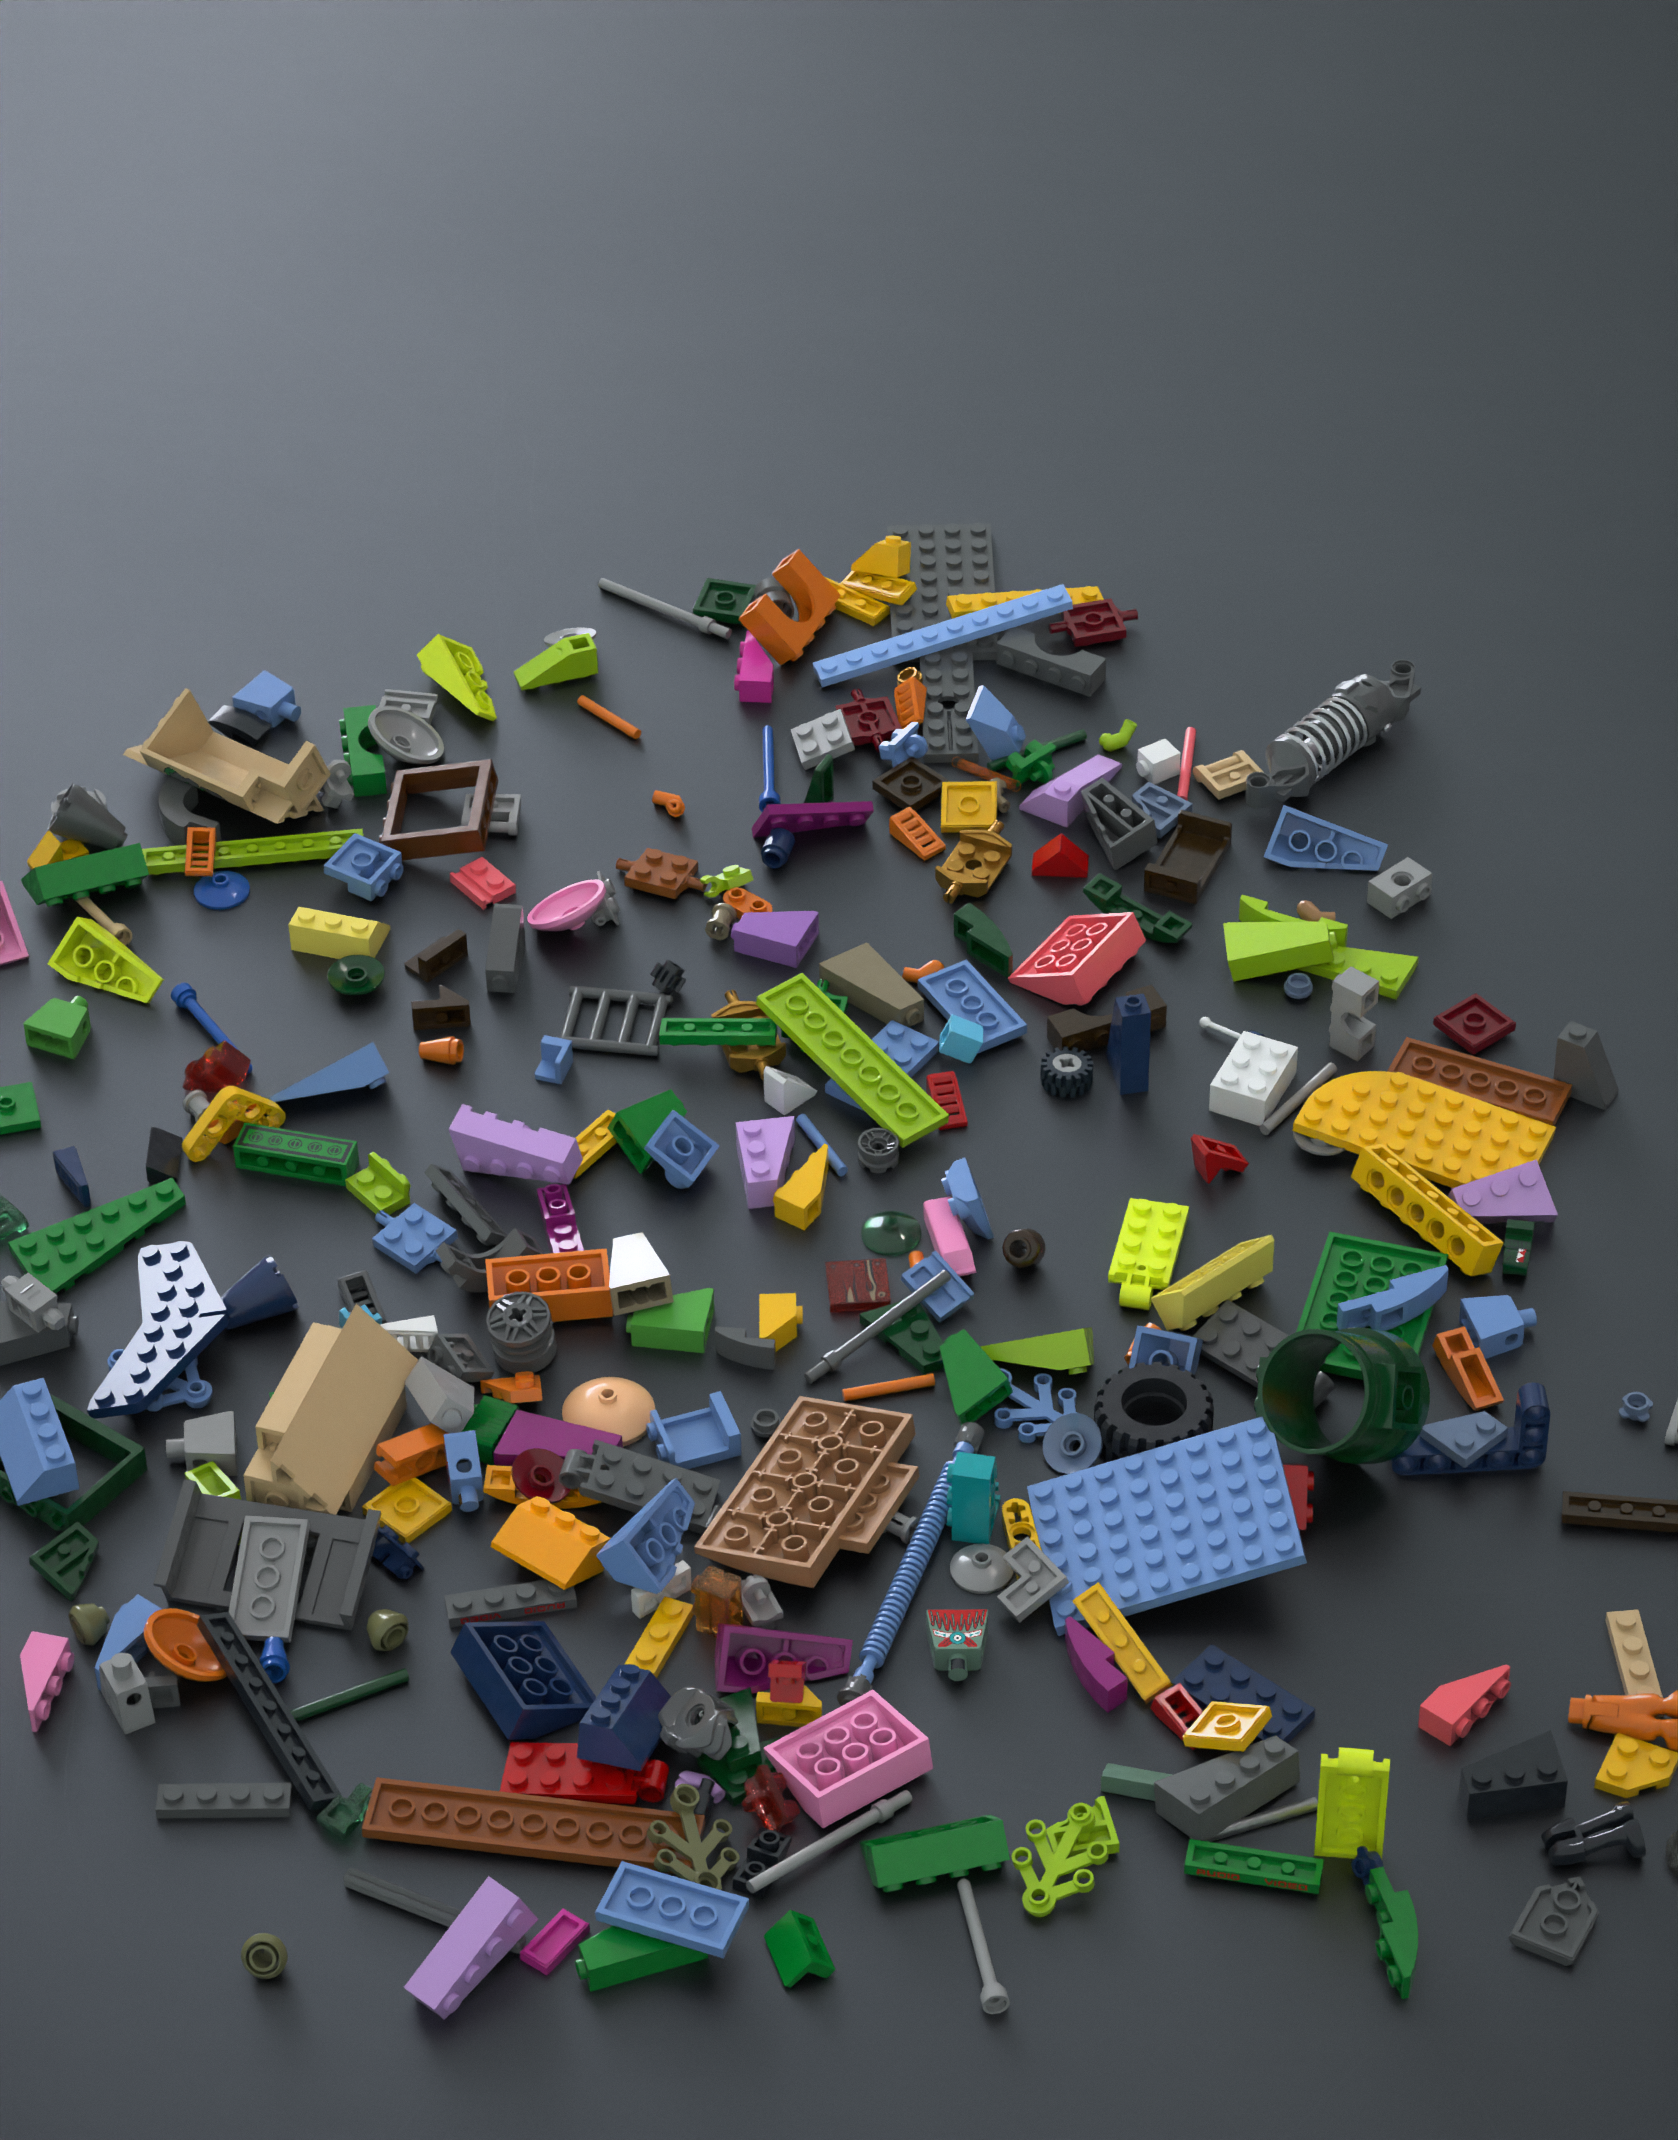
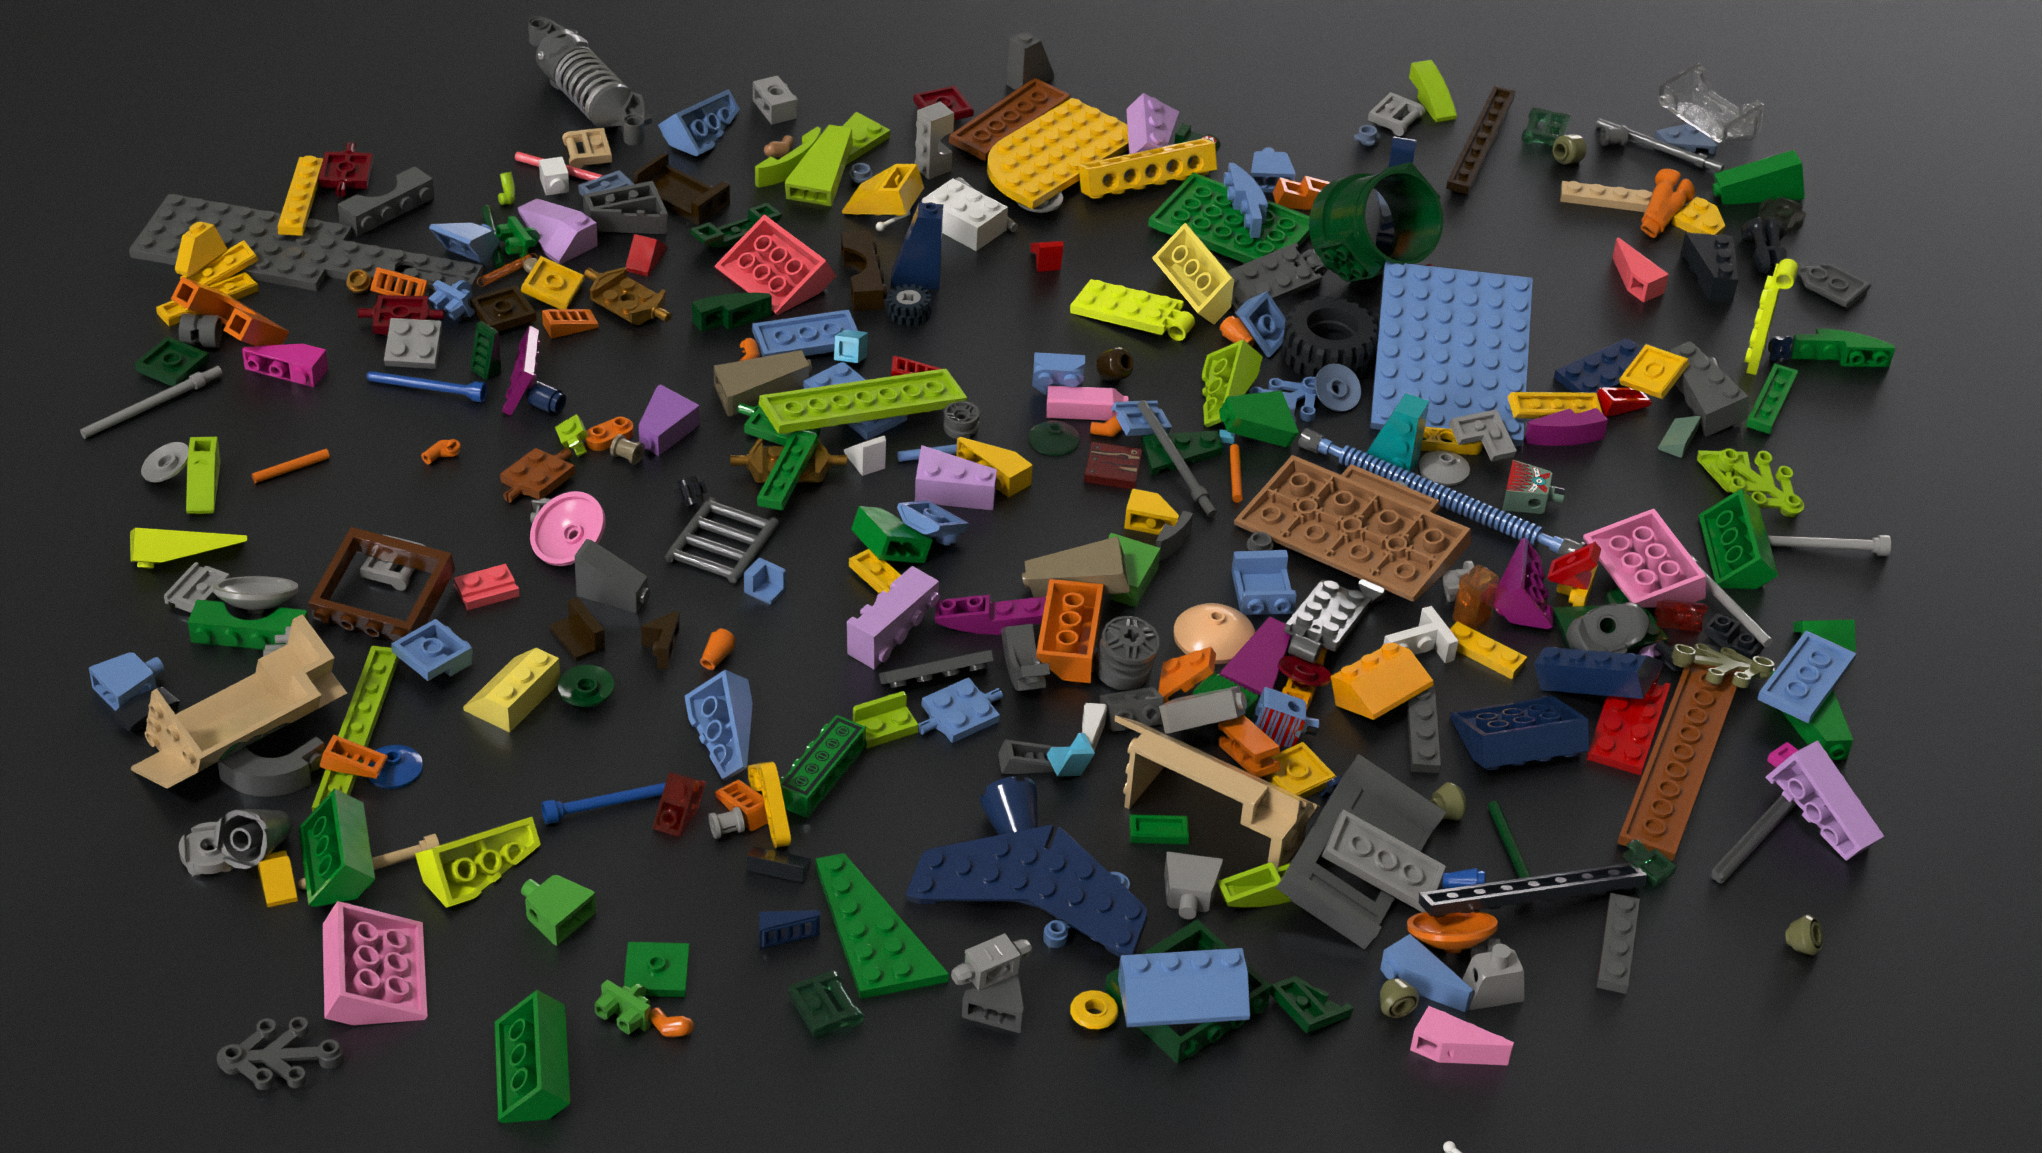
camera: 80 degrees left, 0 degrees up
medium blue wedge [596,1478,695,1594] -> none
light blue plate [813,584,1073,688] -> none
none -> yellow slope [842,164,924,216]

